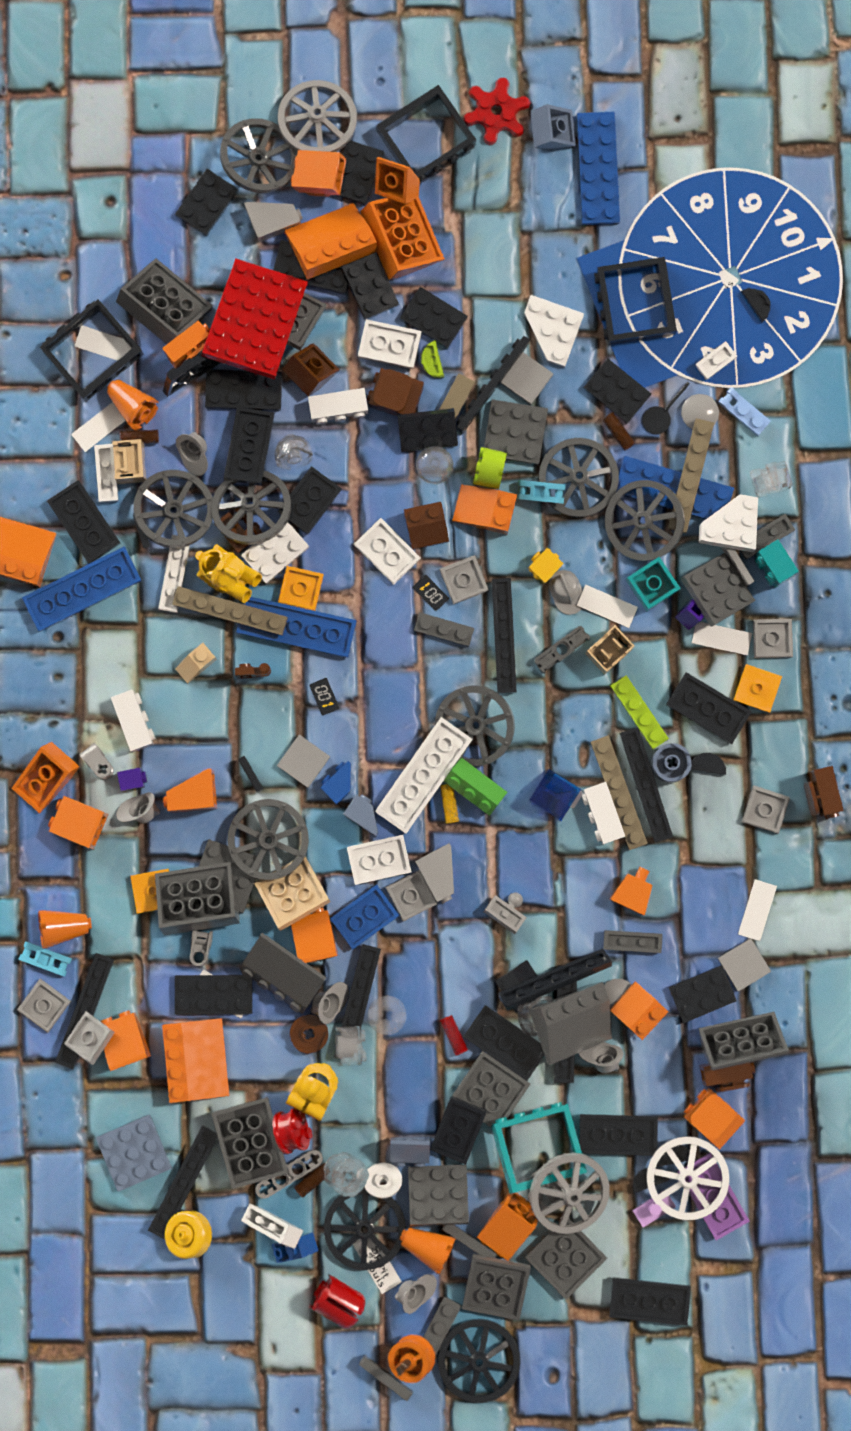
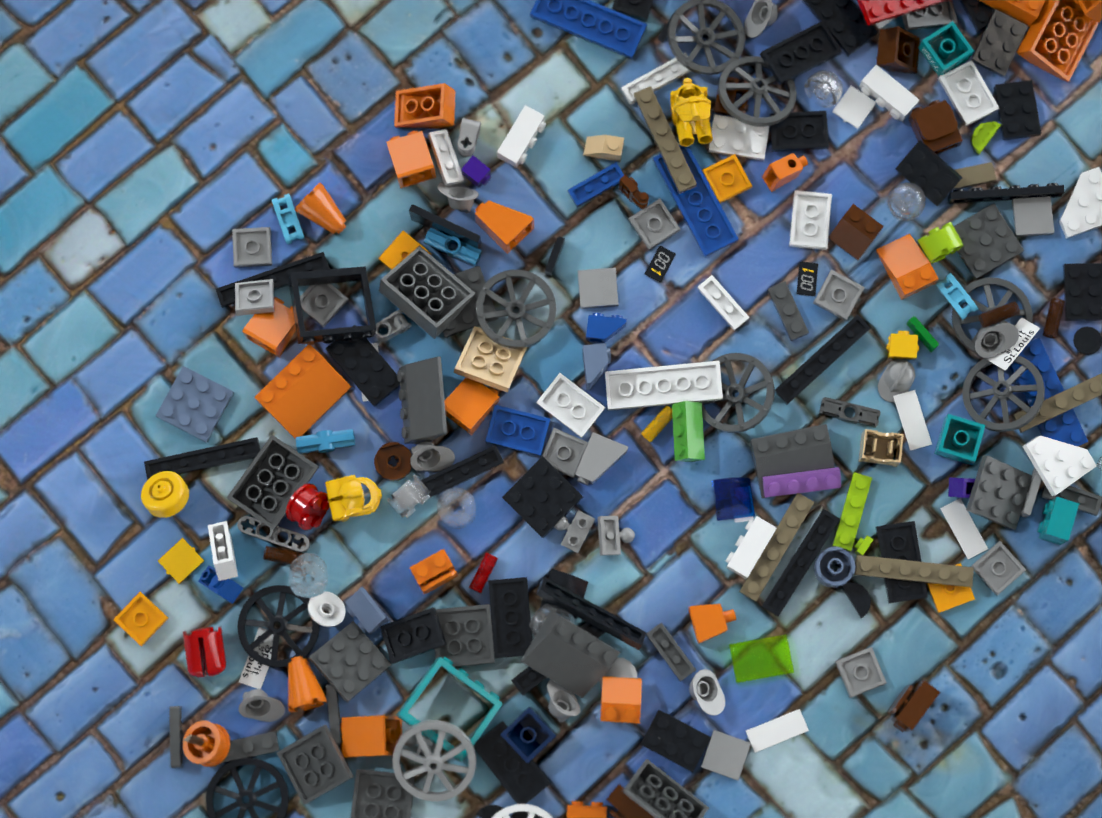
camera: 50 degrees right, 5 degrees down
none -> light orange plate [113,591,169,647]
none -> yellow piece [158,538,204,584]
none -> black window [288,266,376,345]
none -> dark azure piece [296,429,355,454]
none -> light grey tile [300,283,349,328]
none -> black tile [409,204,482,250]
none -> orange brick [409,549,458,594]
none -> dark azure piece [424,228,482,266]
none -> white plate [428,129,464,186]
none -> dark blue slope [500,707,558,763]
none -> black plate [502,456,583,538]
none -> light grey plate [554,510,595,553]
none -> blue plate [568,162,624,207]
none -> light grey tile [628,199,681,250]
none -> light grey piece [689,669,725,716]
none -> white plate [697,275,749,331]
none -> clear neon green tile [729,634,794,683]
none -> dark grey slope [749,424,835,499]
none -> orange torso [762,153,808,192]
none -> medium lavender plate [762,467,841,498]
none -> white piece [833,86,876,129]
none -> lime plate [854,535,874,556]
none -> dark tan plate [854,555,974,588]
none -> green tile [906,316,939,352]
none -> teal brick [918,21,974,76]
none -> light grey piece [975,323,1019,358]
none -> reddish brown piece [979,301,1020,328]
none -> white sticker [987,318,1040,371]

